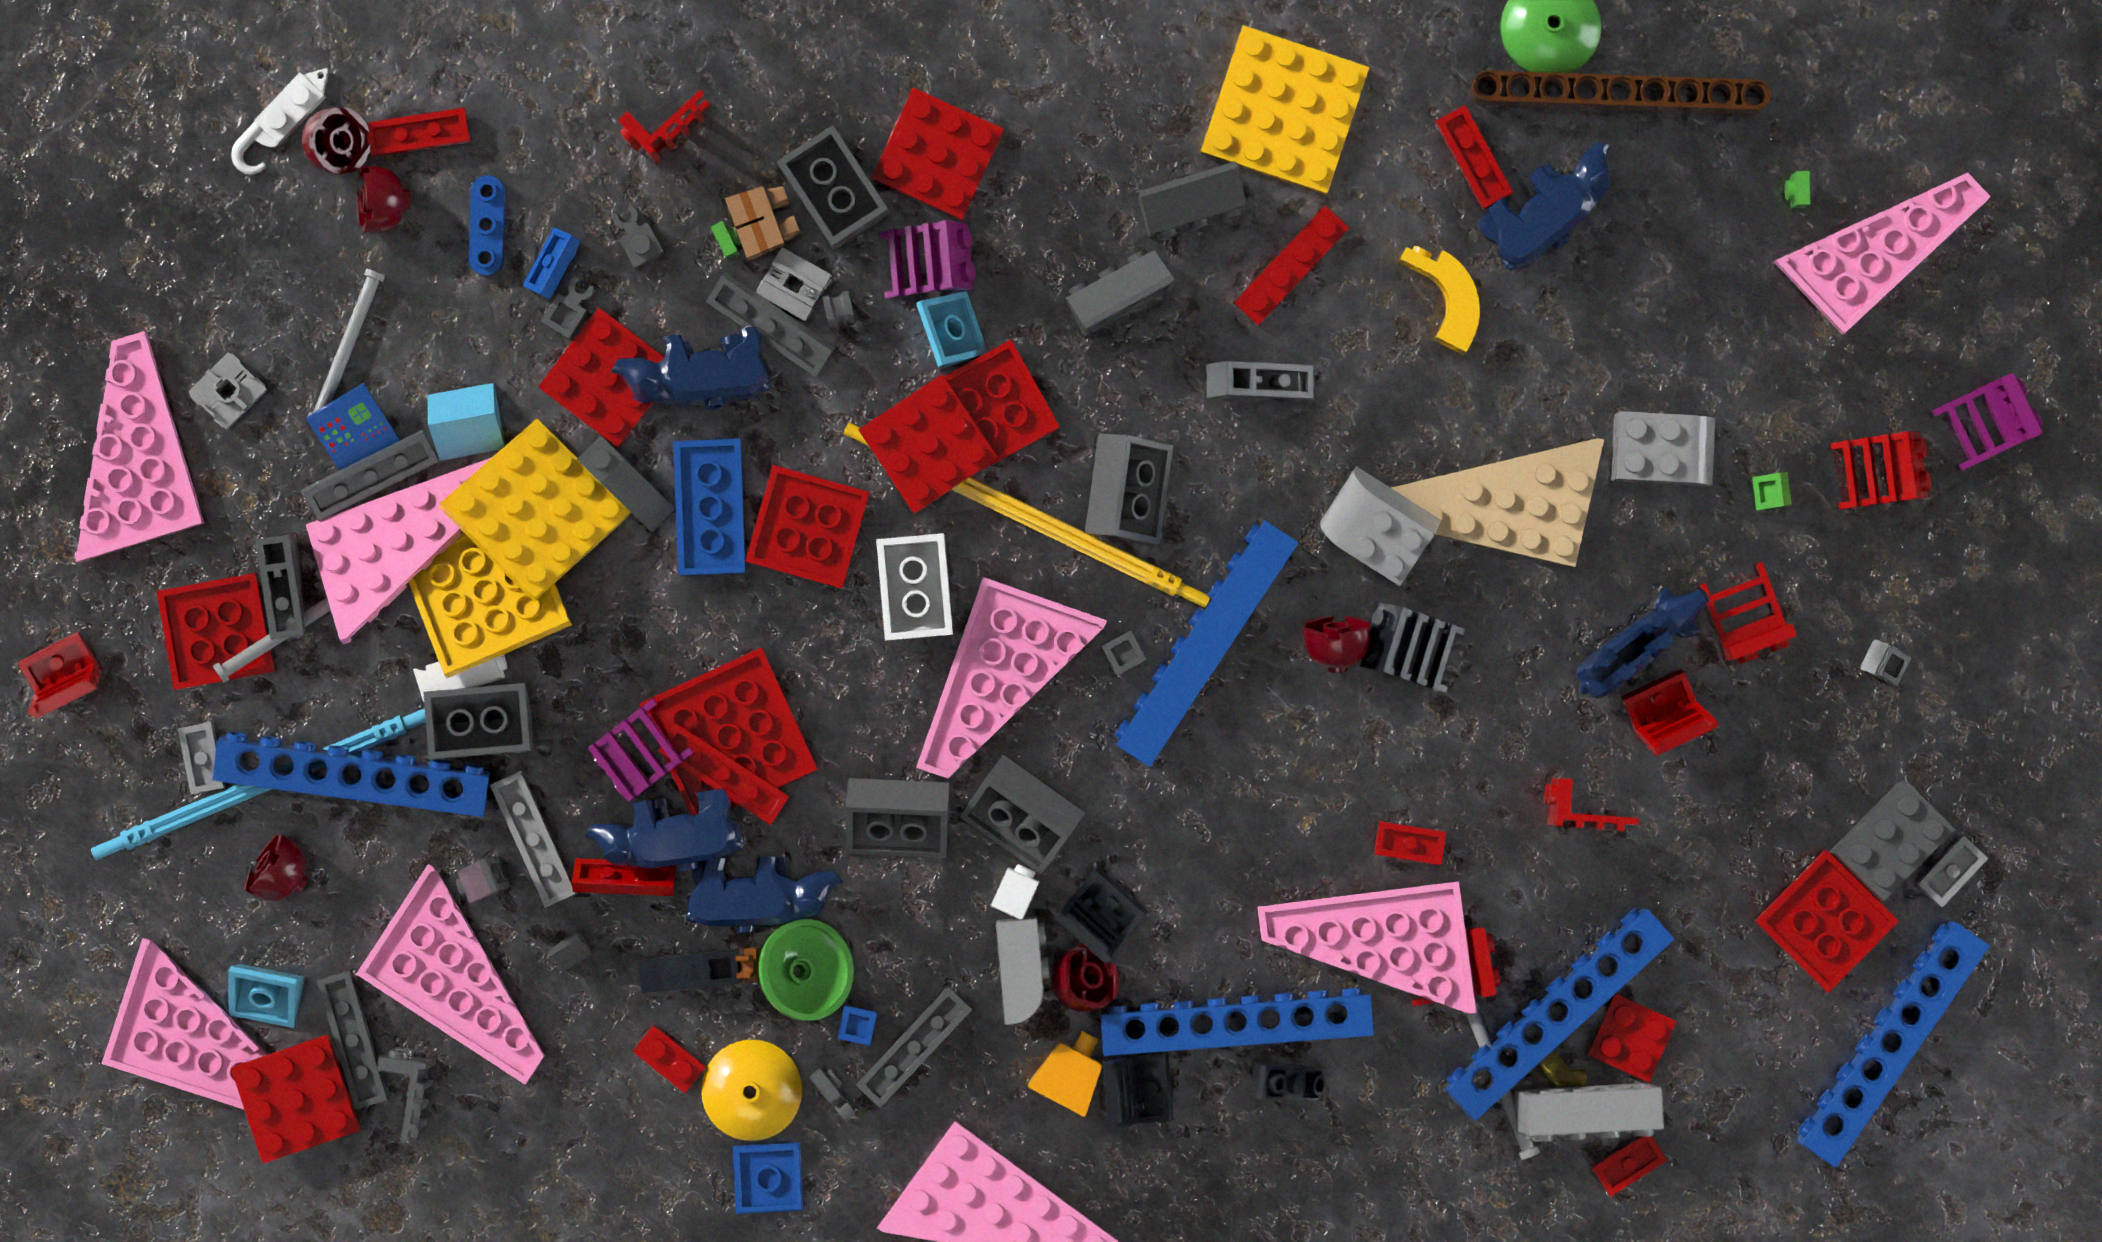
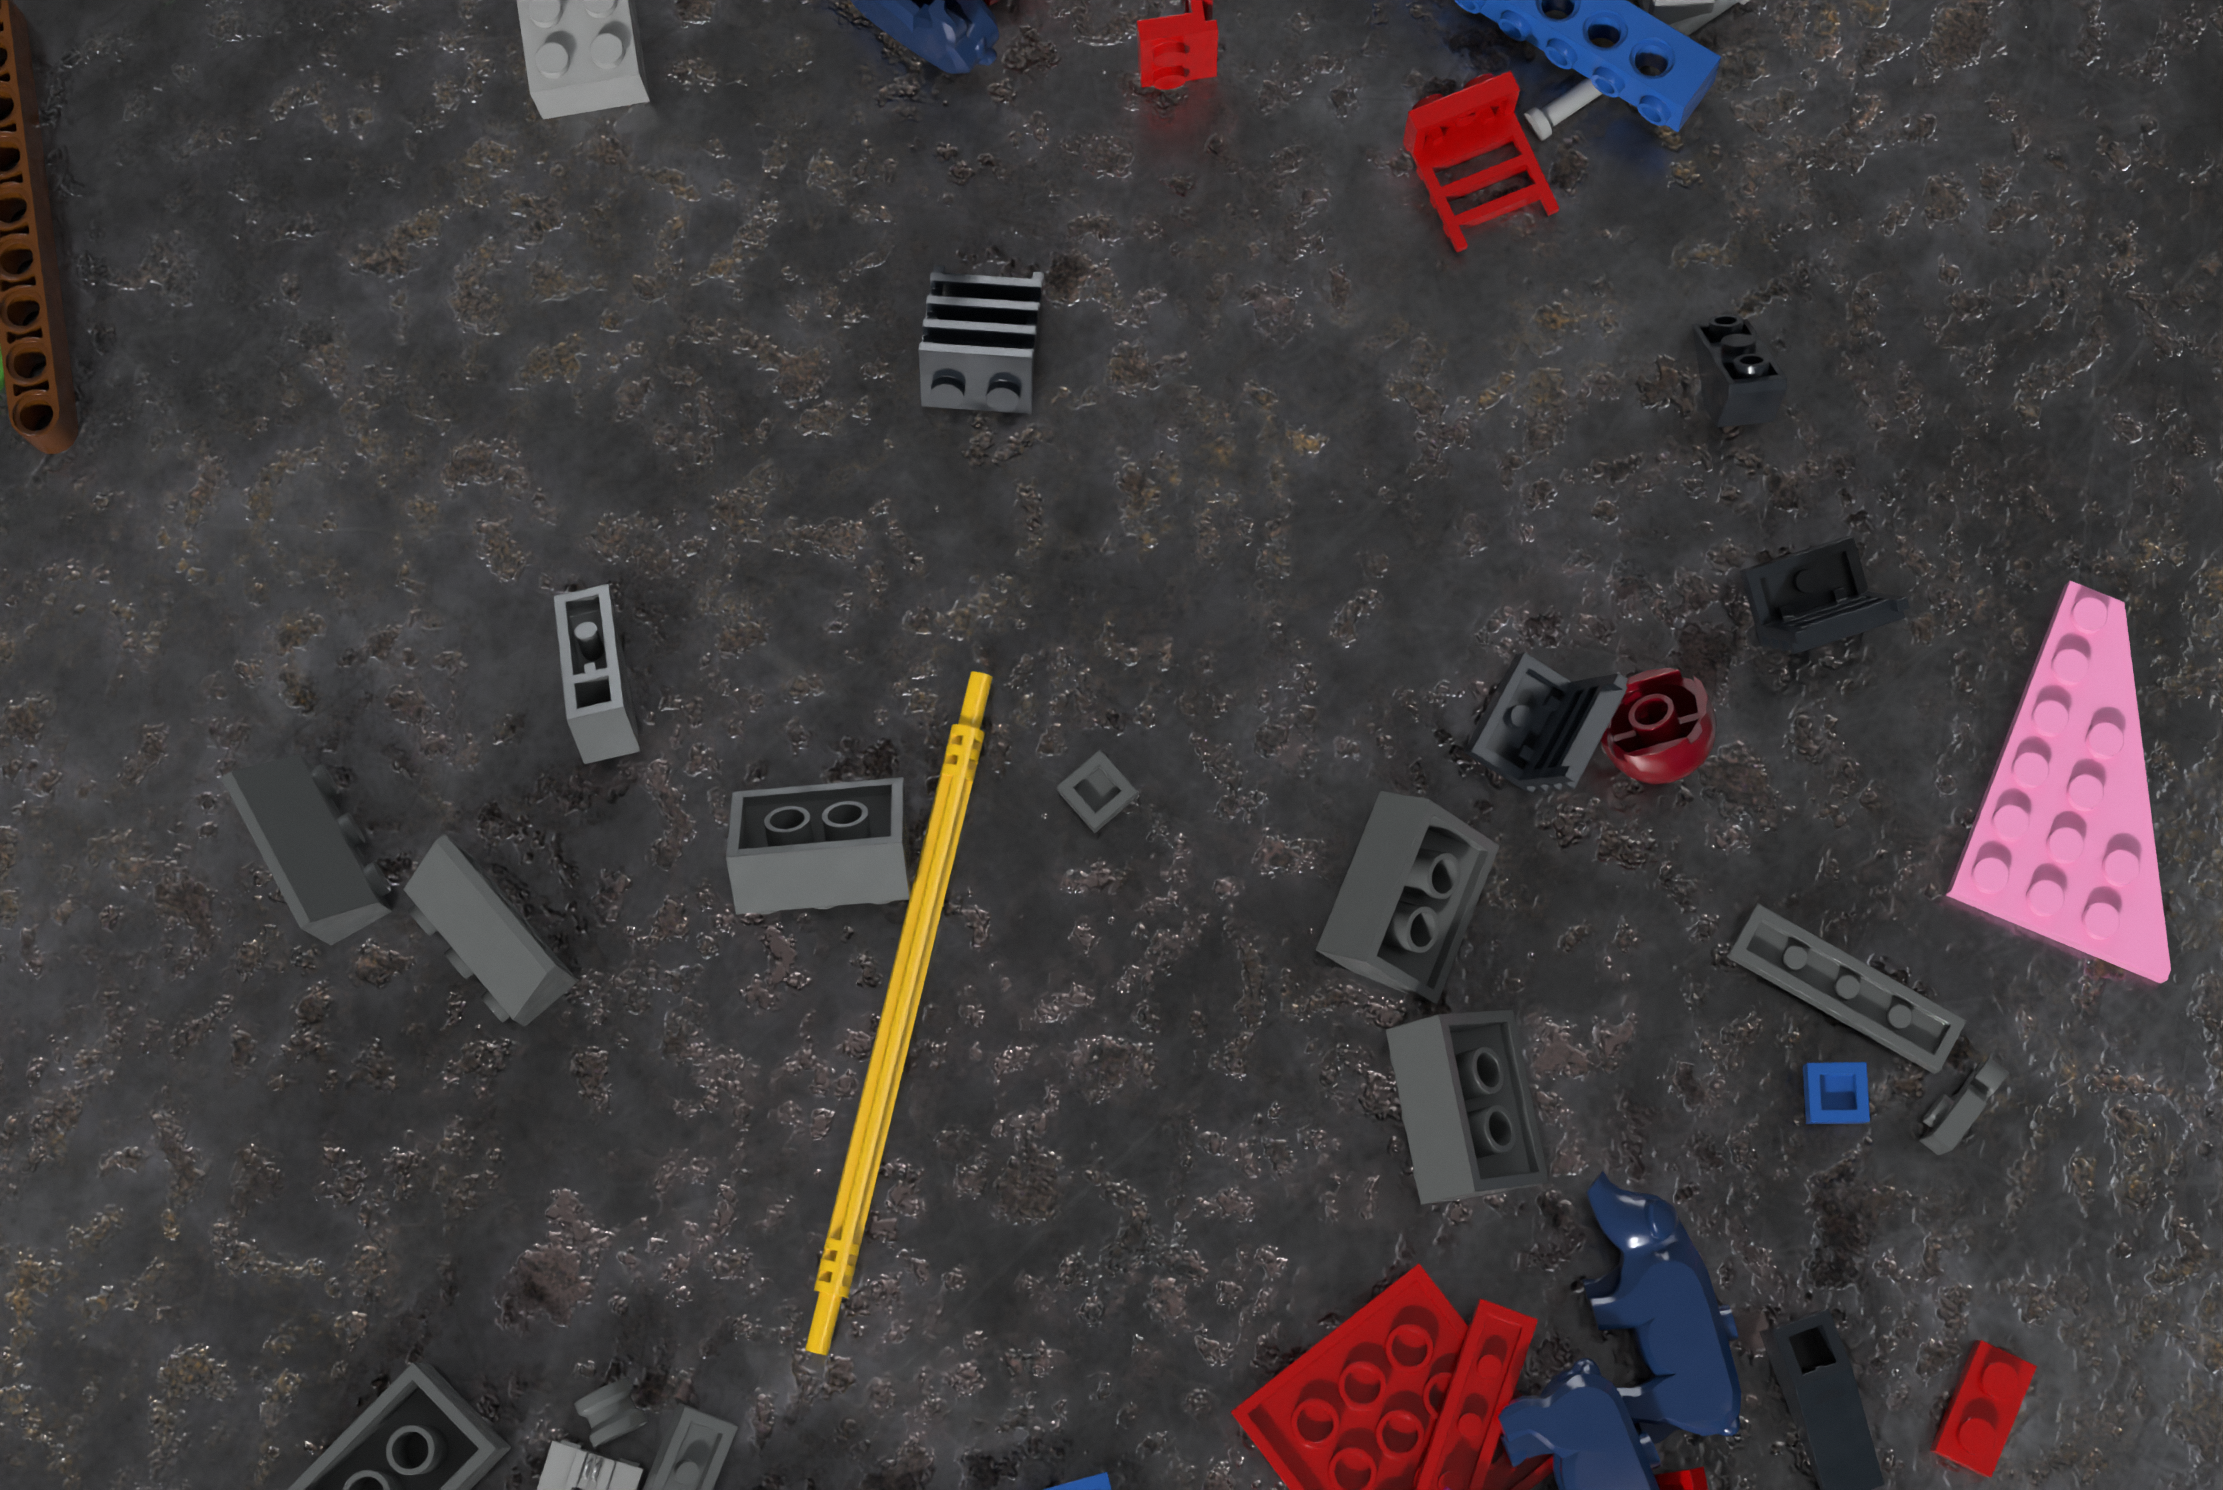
camera: 100 degrees left, 10 degrees down
yellow dish [701,1039,802,1141] -> none
blue tile [733,1142,804,1214] -> none
dark orange plate [736,946,764,983] -> none
red plate [745,465,870,589] -> none
bright green dish [759,919,854,1021] -> none
red plate [858,374,998,514] -> none
red plate [871,87,1004,221] -> none
white brick [876,533,953,641] -> none
magenta plate [879,220,975,299] -> none
medium azure slope [916,291,988,371] -> none
bright pink wing [916,577,1107,778] -> none
red plate [944,340,1060,476] -> none
white brick [991,864,1039,920] -> none
light grey brick [996,916,1049,1025] -> none
light orange torso [1028,1030,1102,1117] -> none
blue brick [1100,988,1374,1056] -> none
blue brick [1114,520,1299,767] -> none
yellow plate [1200,25,1369,195] -> none
red plate [1233,206,1349,327] -> none
bright pink wing [1257,881,1476,1014] -> none
dark red cylinder [1303,616,1371,673] -> none
light grey brick [1320,466,1441,586] -> none
red plate [1374,821,1446,865] -> none
tan wing [1391,438,1604,567] -> none
yellow arch [1398,246,1480,355] -> none
red plate [1435,105,1513,210] -> none
dark blue animal [1478,142,1611,271] -> none

